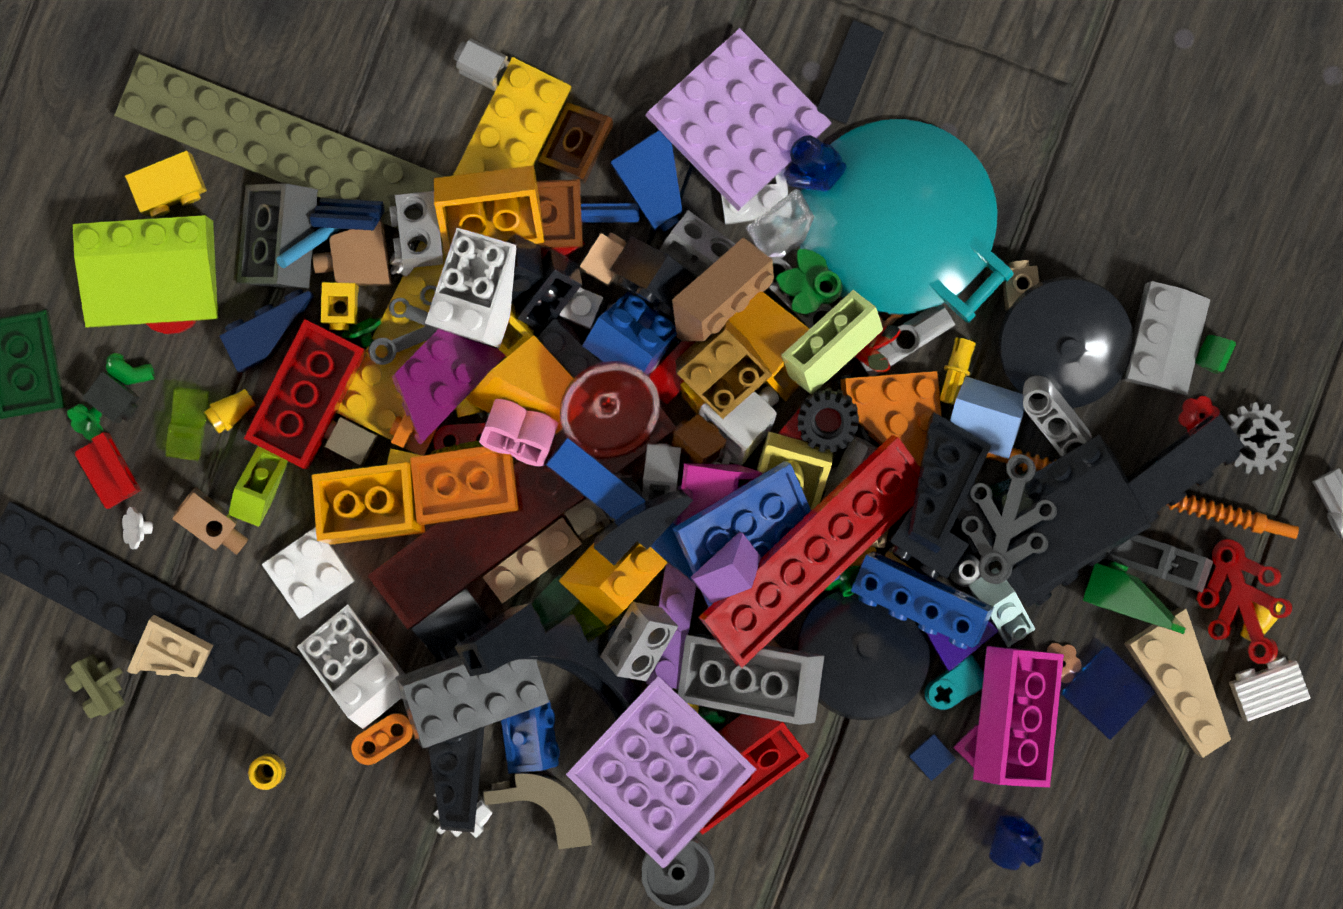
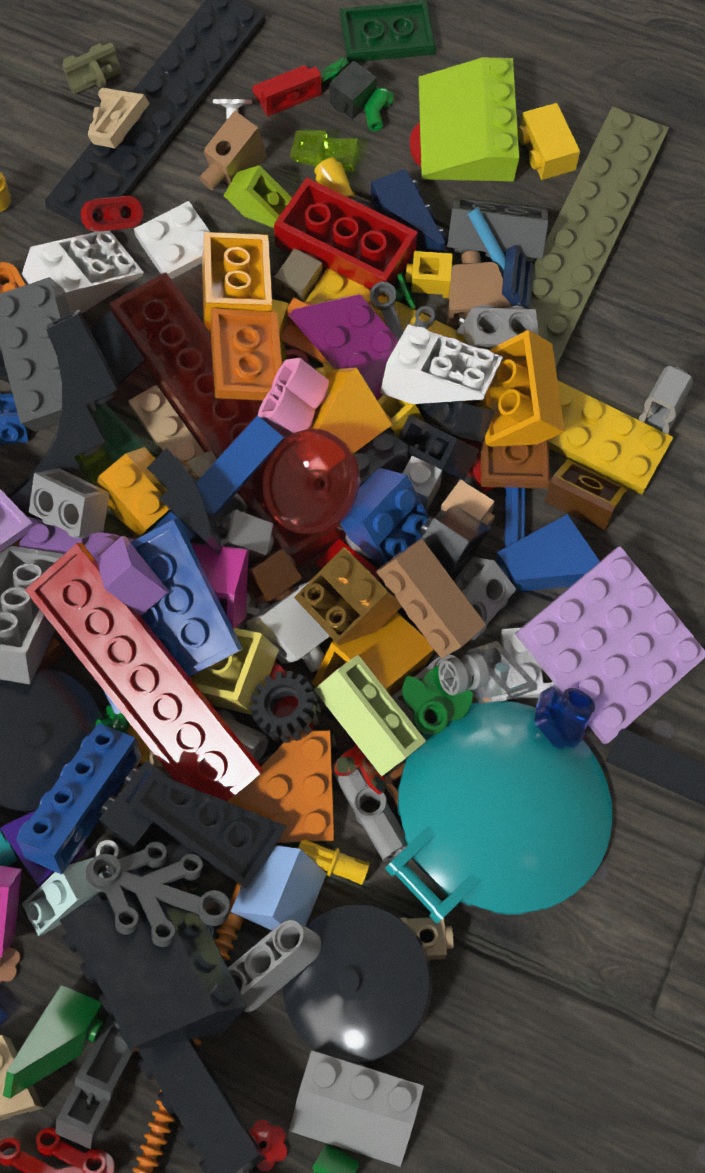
camera: 90 degrees right, 20 degrees down
none -> red plate [81,196,143,232]
none -> light grey wheel [438,653,489,696]

